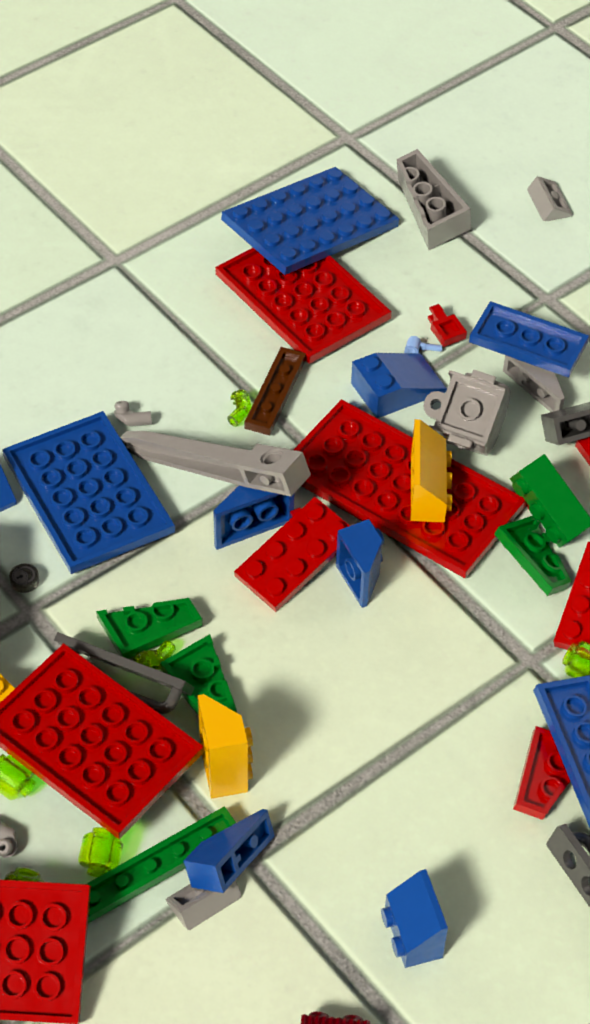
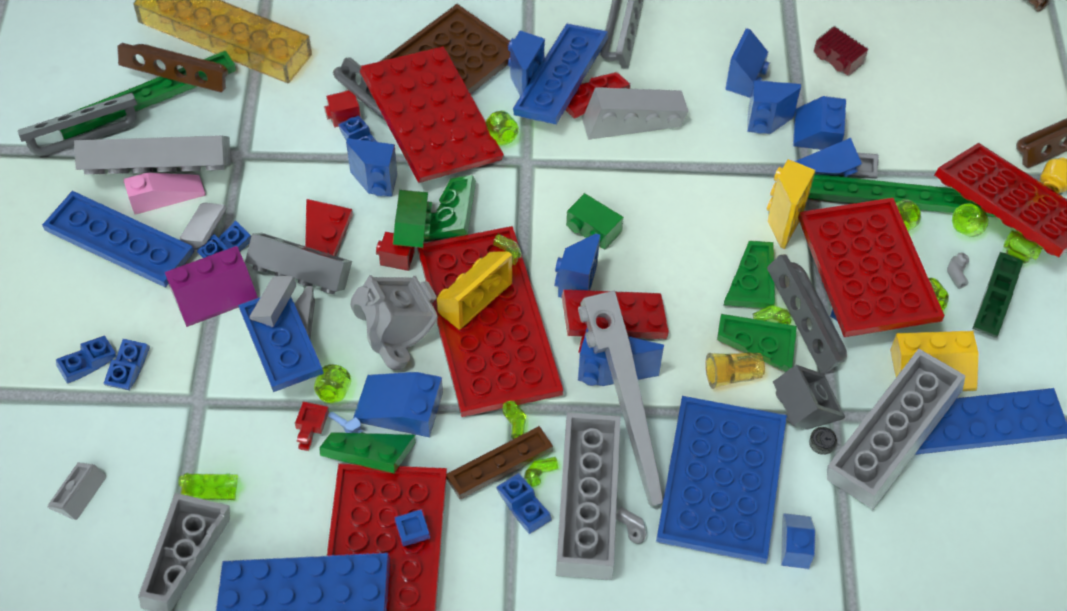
camera: 140 degrees left, 5 degrees up
none -> clear neon green hinge [179,473,238,500]
none -> light grey slope [249,276,296,327]
none -> clear neon green head [314,364,352,403]
none -> green wing [319,432,416,473]
none -> blue plate [394,510,430,547]
none -> clear neon green arm [493,234,522,265]
none -> blue slope [496,473,552,534]
none -> clear neon green arm [502,401,526,439]
none -> light grey brick [556,412,621,580]
none -> green brick [566,193,624,250]
none -> light grey wedge [582,87,688,140]
none -> clear yellow plant [705,352,765,389]
none -> blue slope [747,80,801,134]
none -> dark grey slope [773,365,845,430]
none -> blue slope [793,96,846,150]

